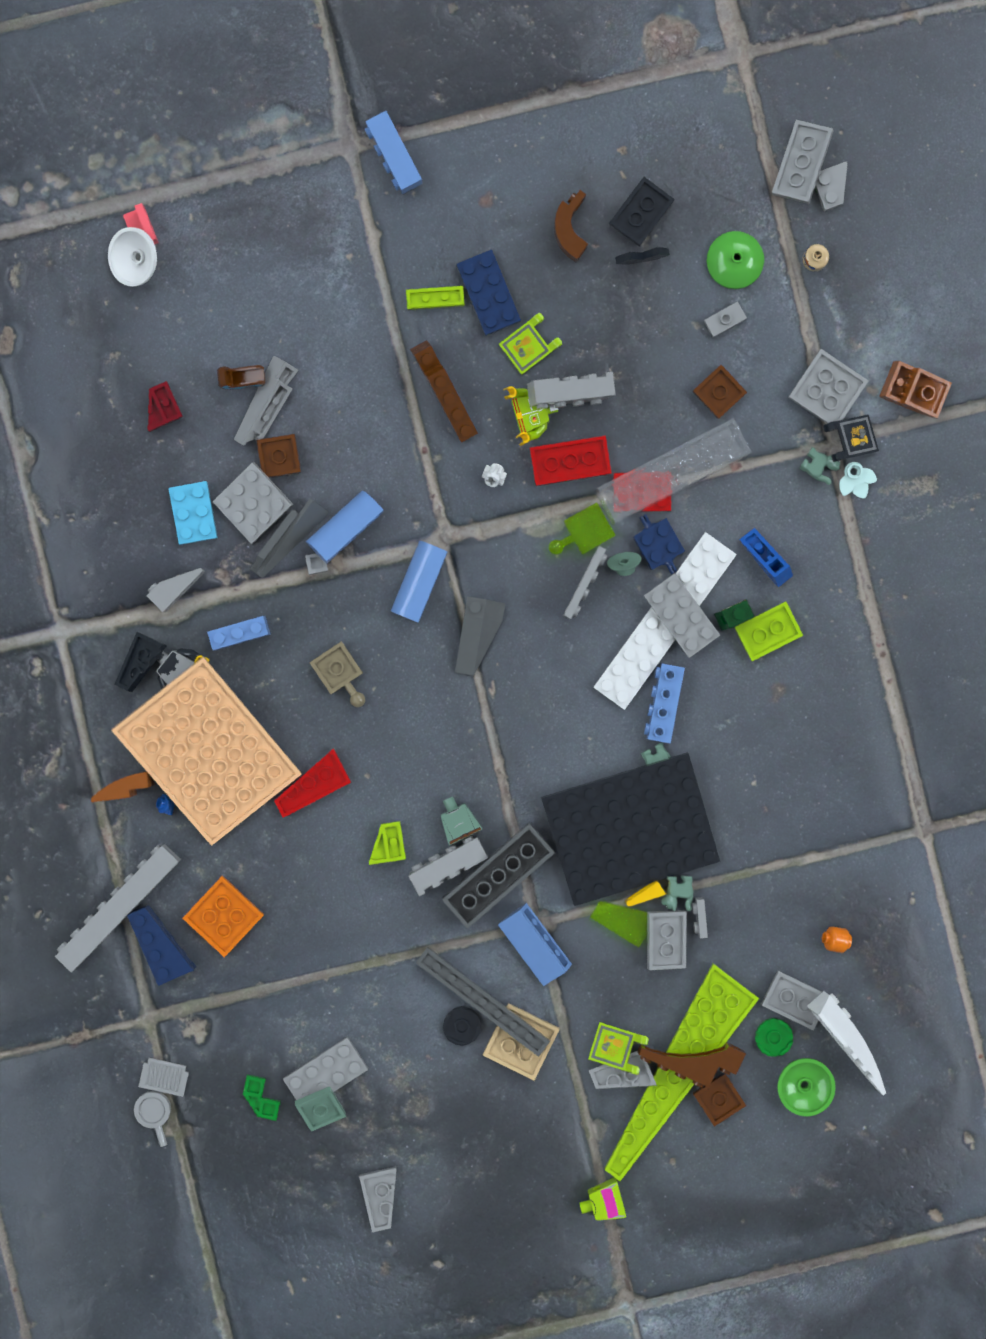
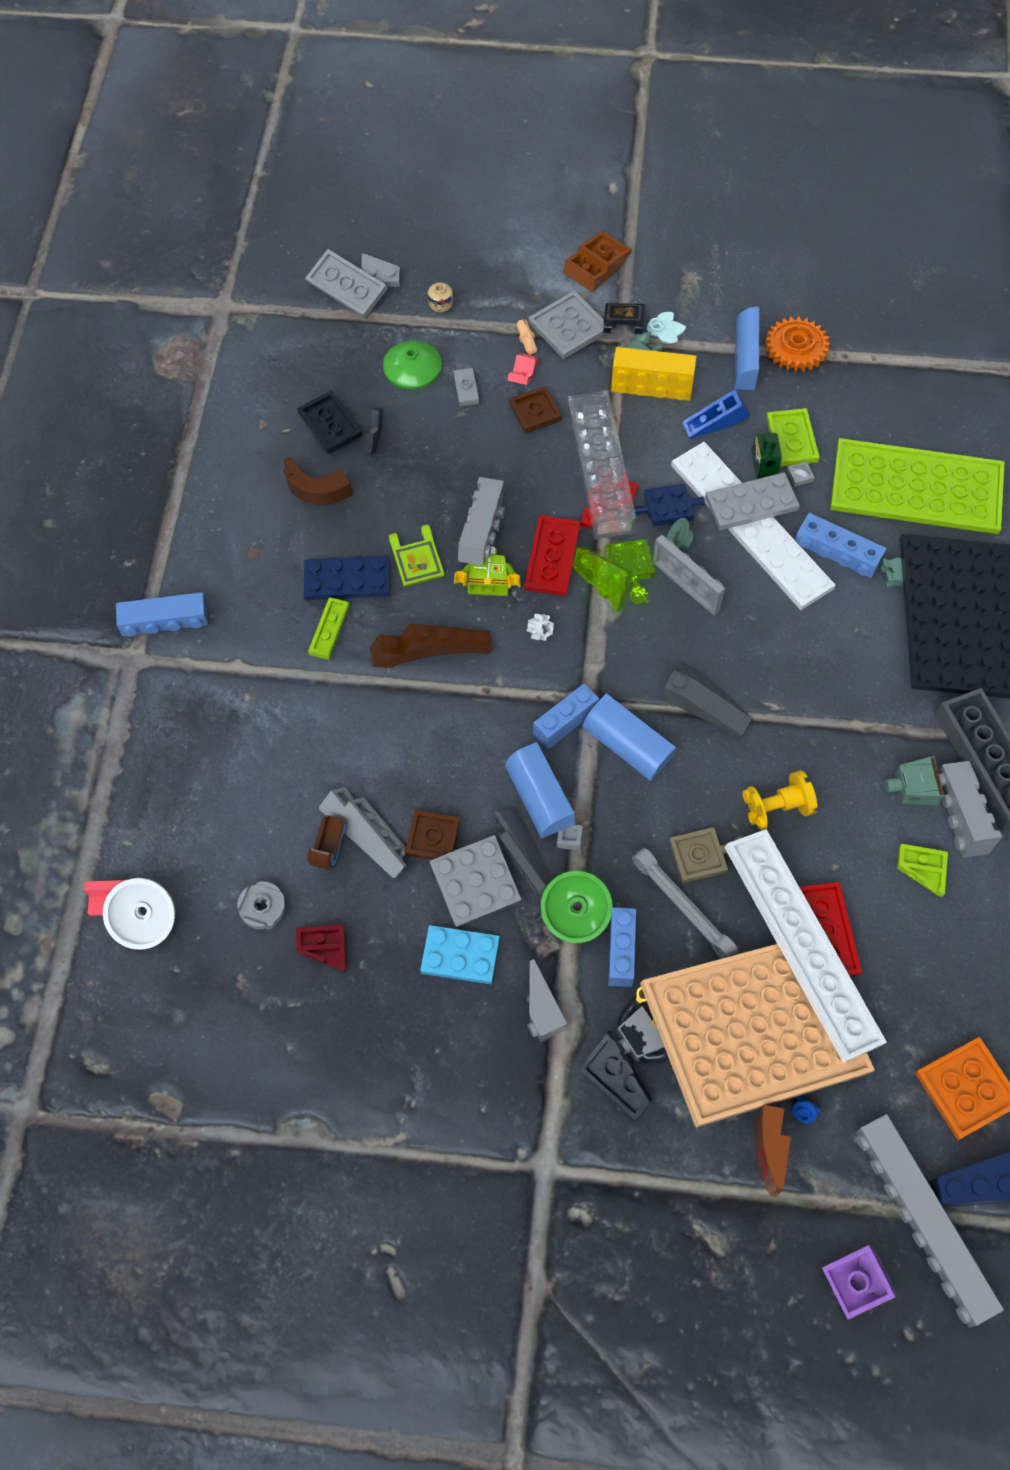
camera: 70 degrees left, 25 degrees down
none -> light grey plate [237,881,286,929]
none -> coral slope [508,353,539,385]
none -> light nougat axle [516,319,537,355]
none -> medium blue brick [533,684,599,749]
none -> bright green dish [541,871,613,943]
none -> clear neon green wing [572,547,632,611]
none -> yellow brick [611,347,696,401]
none -> light grey piece [632,848,739,959]
none -> white plate [724,829,887,1063]
none -> medium blue brick [735,307,759,390]
none -> yellow piece [742,770,817,830]
none -> orange gear [765,316,830,372]
none -> light grey tile [787,462,815,487]
none -> medium lavender slope [822,1244,897,1319]
none -> lime plate [830,438,1005,534]

